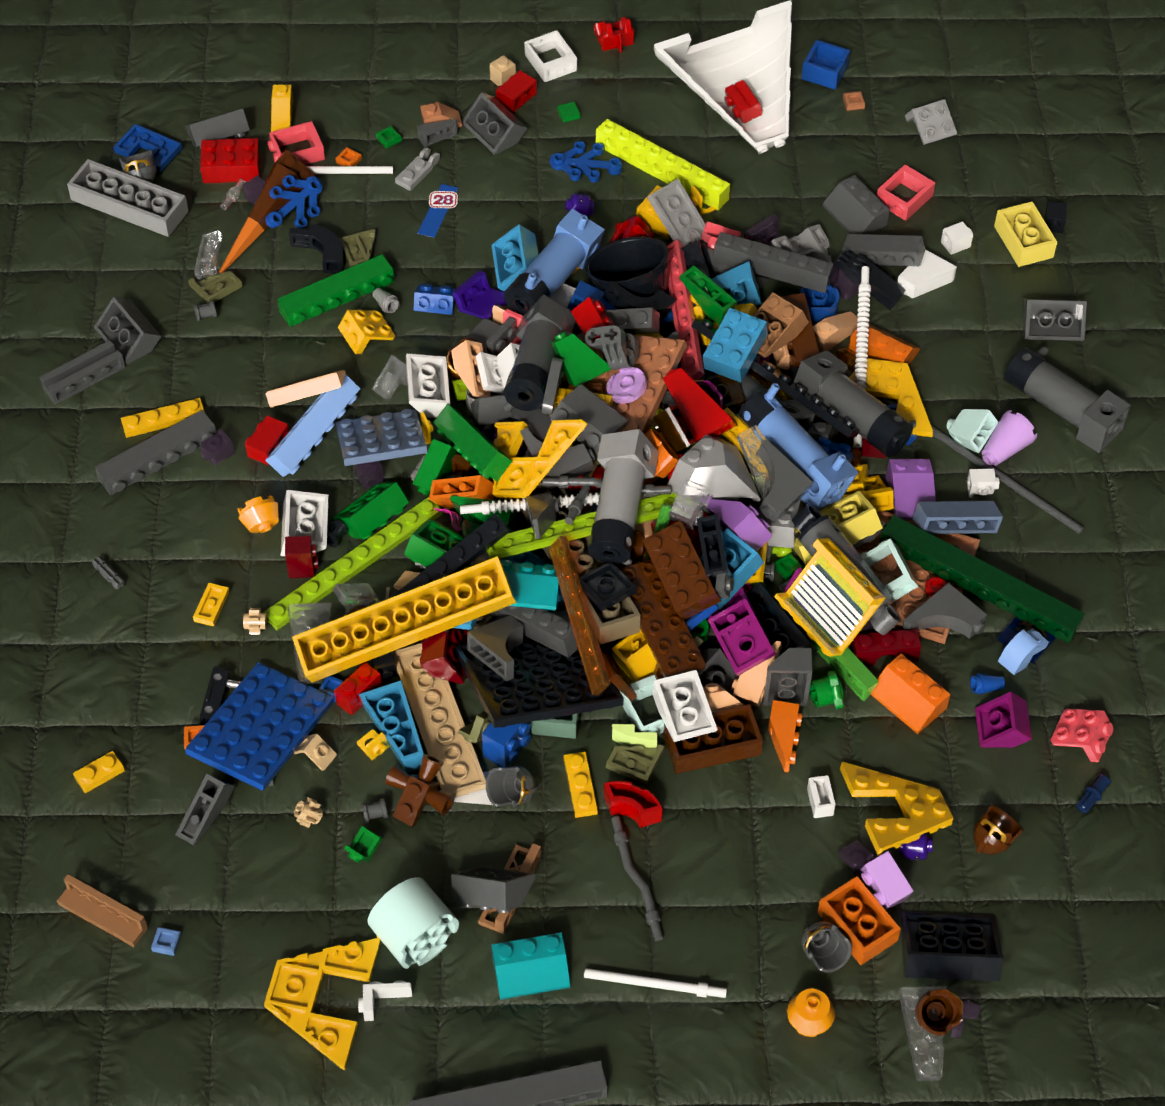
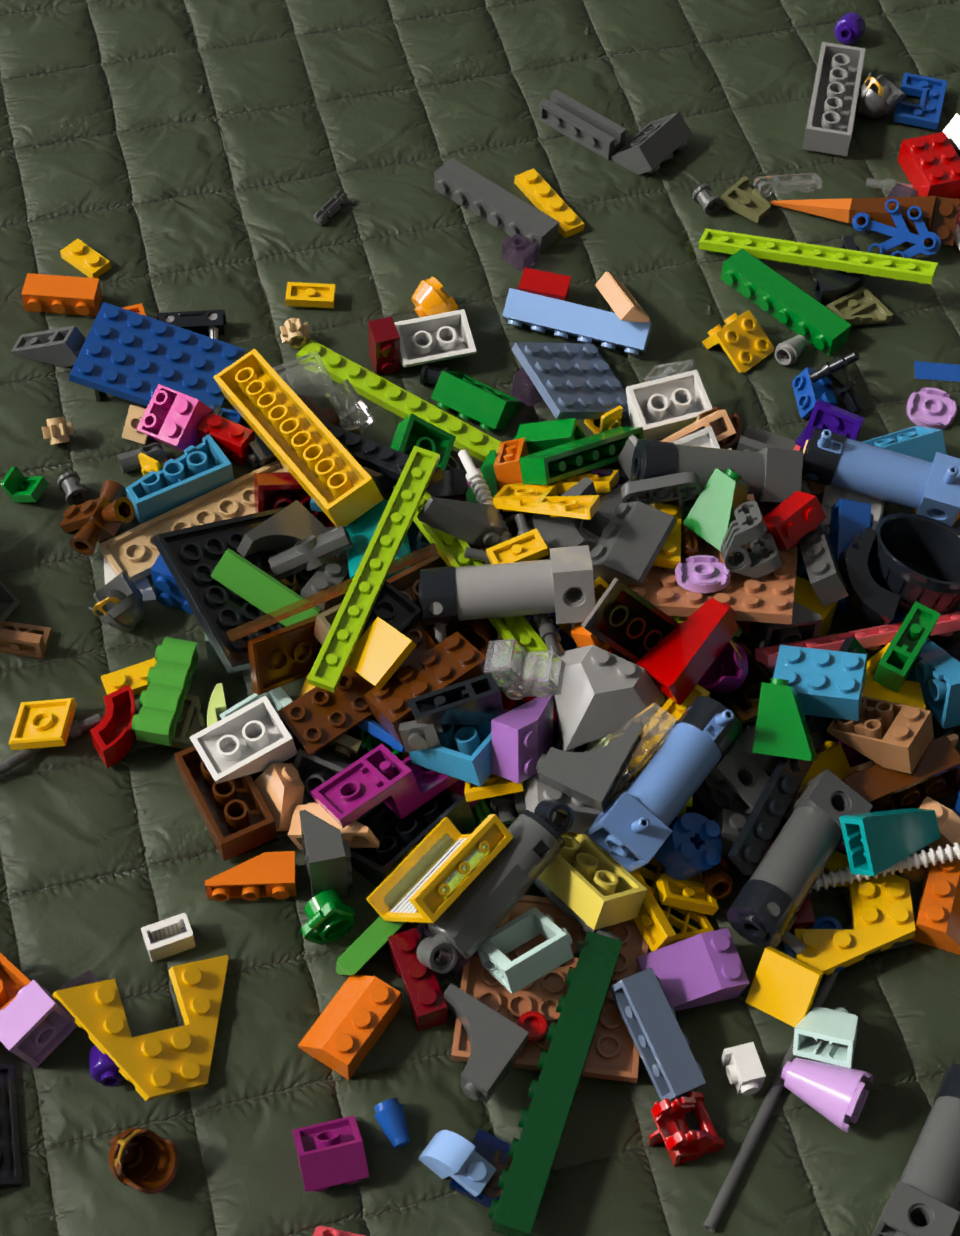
camera: 75 degrees right, 0 degrees up
none -> yellow tile [8,698,77,750]
none -> orange brick [21,273,102,316]
none -> dark grey bar [117,443,166,474]
none -> bright green brick [132,637,200,746]
none -> dark pink slope [136,384,213,453]
none -> bright green slope [211,548,321,627]
none -> dark grey piece [268,525,353,581]
none -> lime plate [307,445,440,693]
none -> yellow tile [347,617,417,690]
none -> yellow plate [486,528,549,564]
none -> red piece [648,1091,726,1167]
none -> lime plate [699,228,938,284]
none -> yellow tile [745,946,823,1028]
none -> green slope [752,678,817,761]
none -> black axle [809,351,863,413]
none -> dark purple head [835,13,865,45]
none -> teal slope [839,808,940,876]
none -> lavender tile [906,387,957,429]

